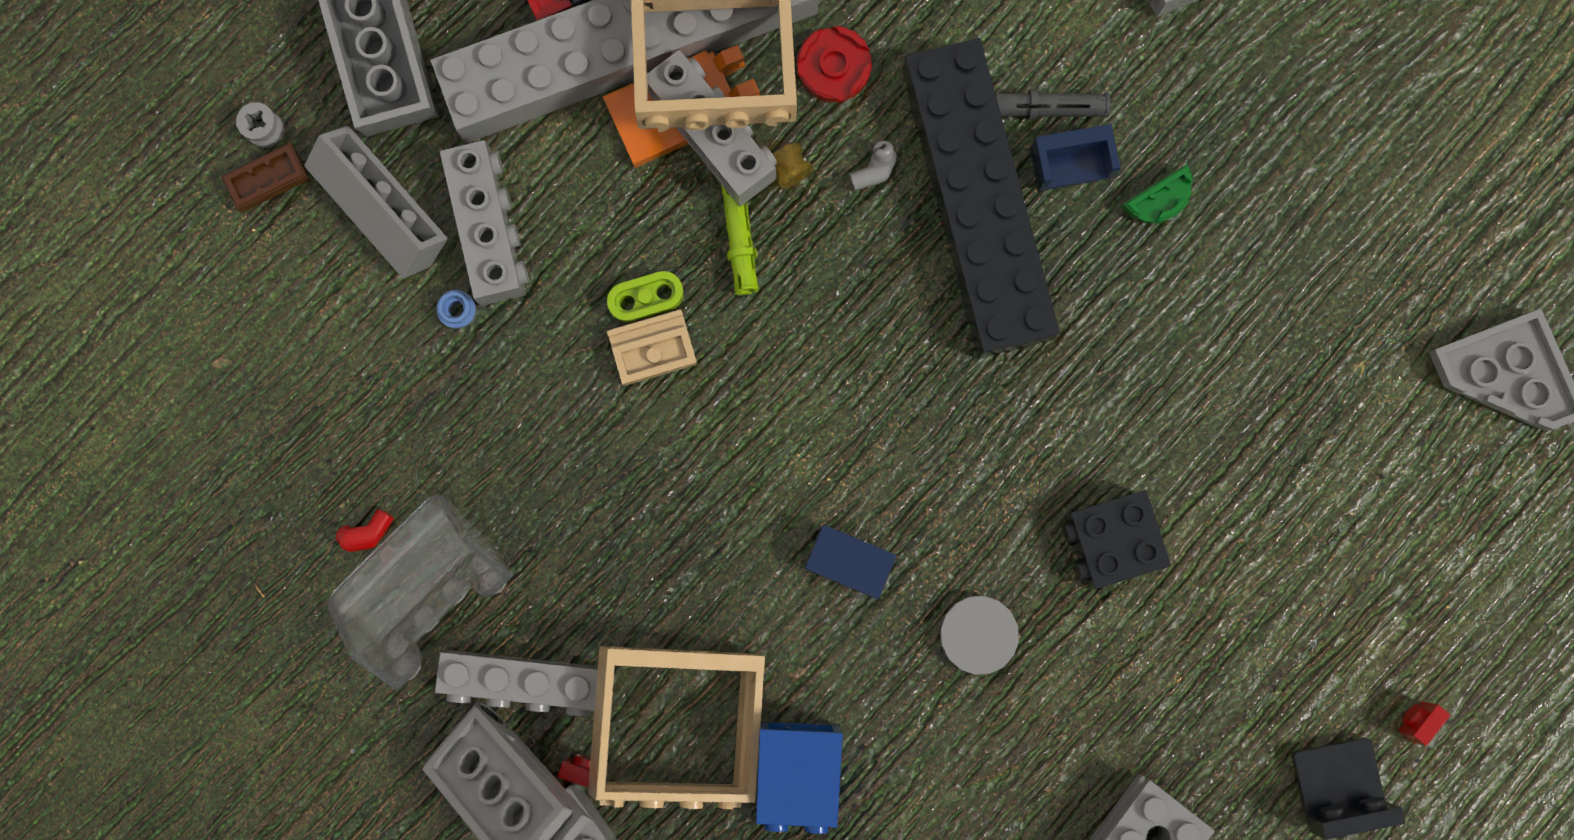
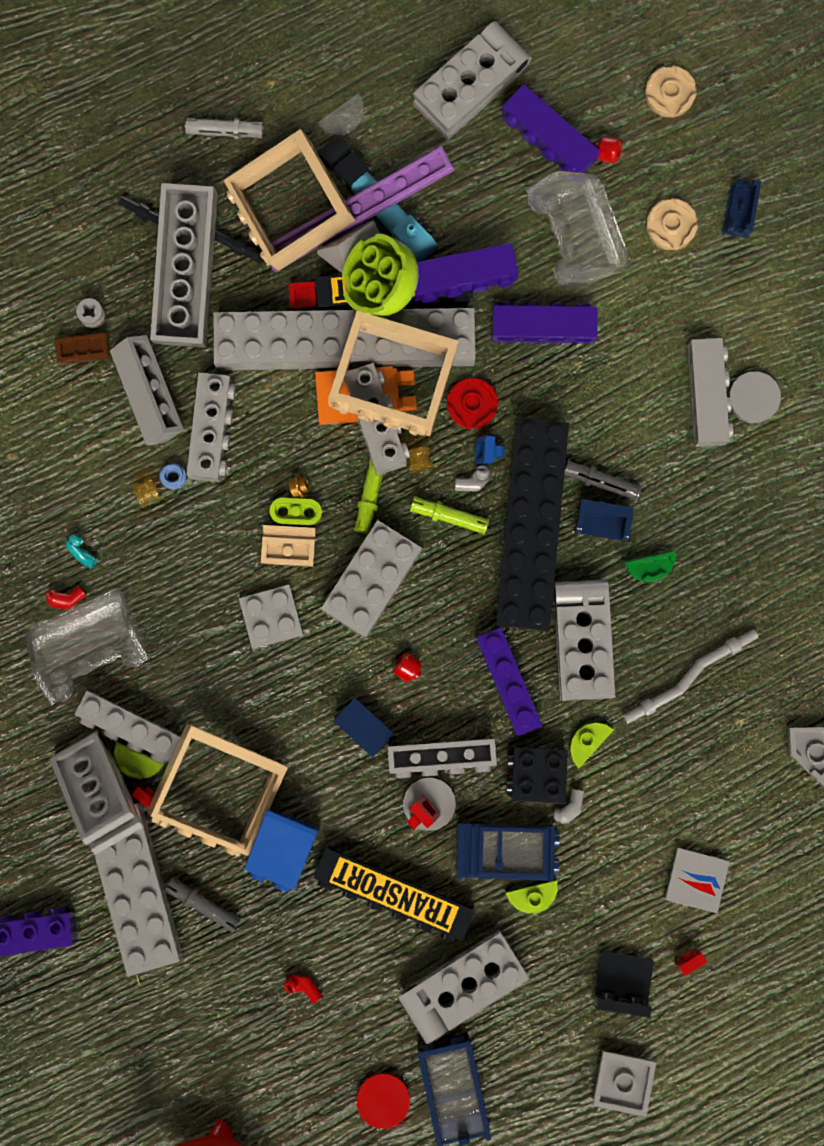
camera: 20 degrees right, 0 degrees up
none -> teal arm [65,533,98,569]
none -> lime plate [114,742,164,779]
none -> clear yellow wheel [131,476,162,508]
none -> light grey plate [239,585,304,649]
none -> pearl gold plate [288,474,310,498]
none -> brick [314,847,475,943]
none -> light grey brick [321,520,422,639]
none -> light grey brick [388,739,497,778]
none -> red piece [392,652,421,682]
none -> red tile [407,795,441,829]
none -> lime pin [410,496,489,535]
none -> door [456,823,559,881]
none -> blue tile [474,435,505,465]
none -> dark purple brick [475,628,542,736]
none -> lime plate [505,880,558,913]
none -> light grey hinge [553,580,615,701]
none -> light grey arm [553,789,584,824]
none -> lime plate [570,723,614,769]
none -> light grey bar [622,629,759,724]
none -> light grey tile [664,847,730,914]

